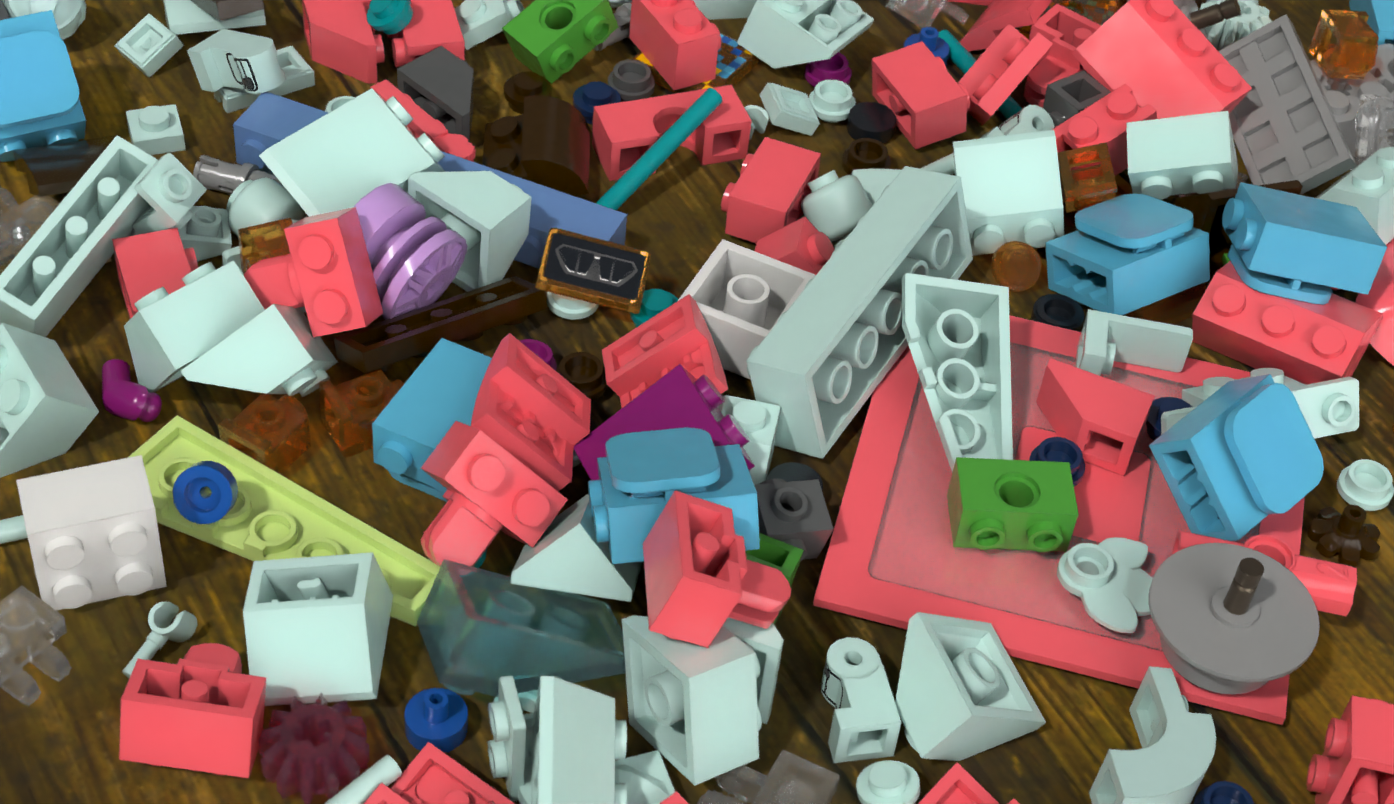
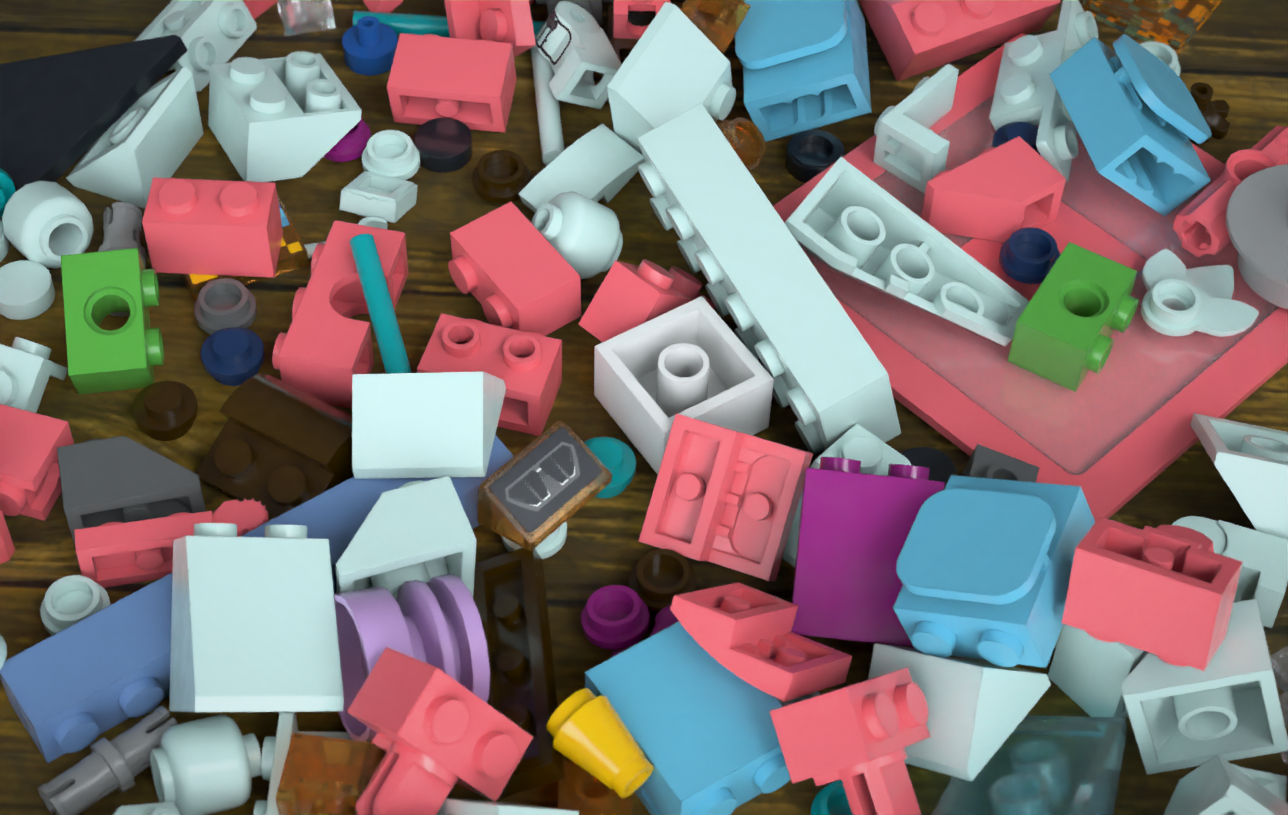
camera: 55 degrees left, 5 degrees up
none -> light aqua slope [352,371,506,479]
none -> coral brick [417,313,562,437]
none -> yellow cone [546,688,654,798]

